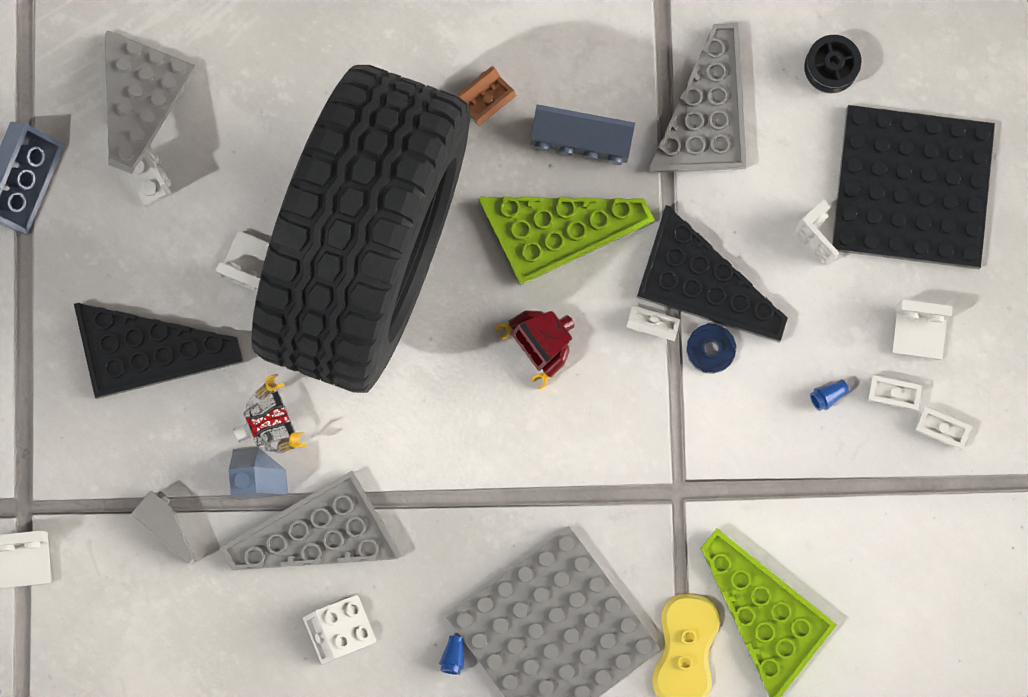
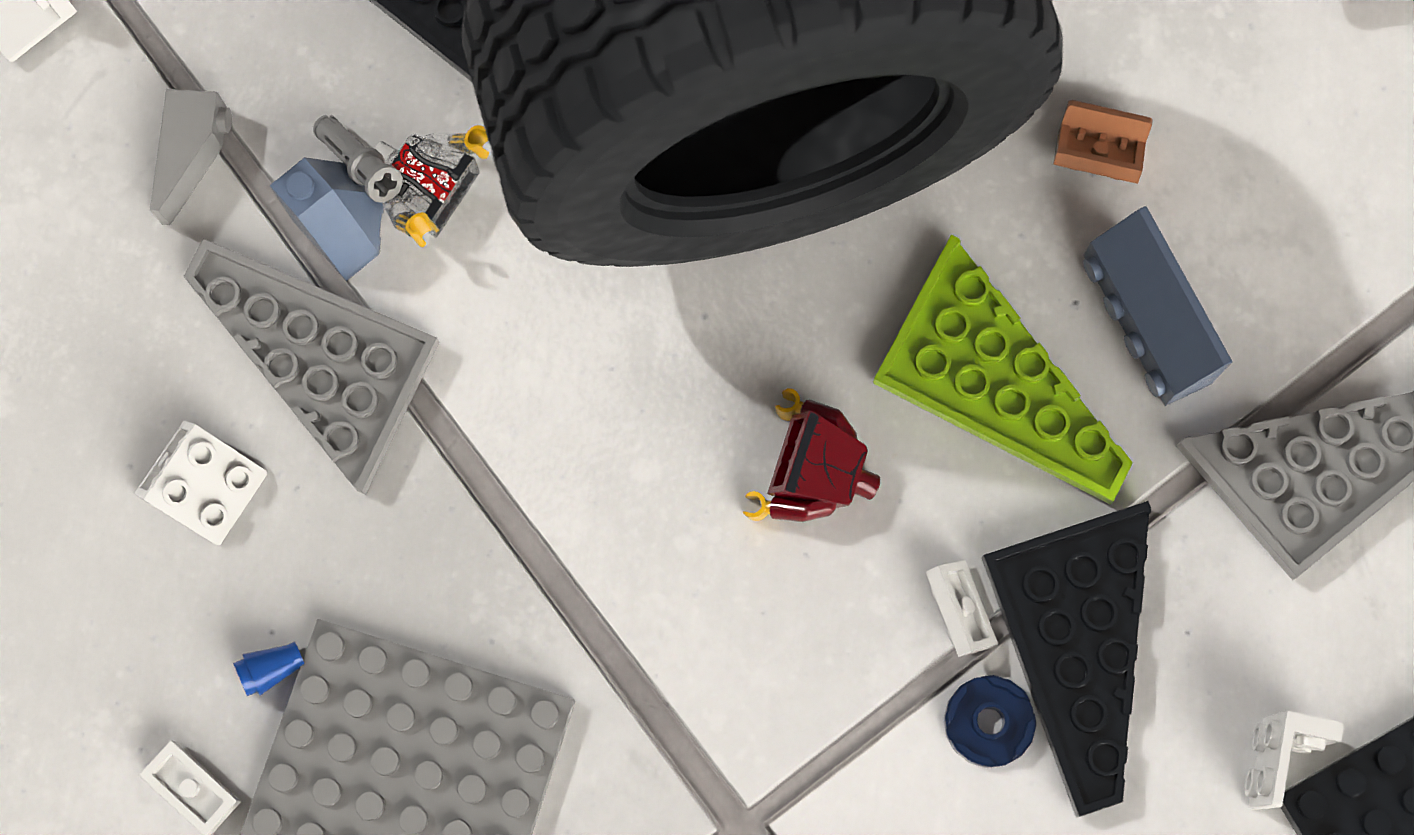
camera: 60 degrees right, 5 degrees down
none -> light grey pin [313,115,403,203]

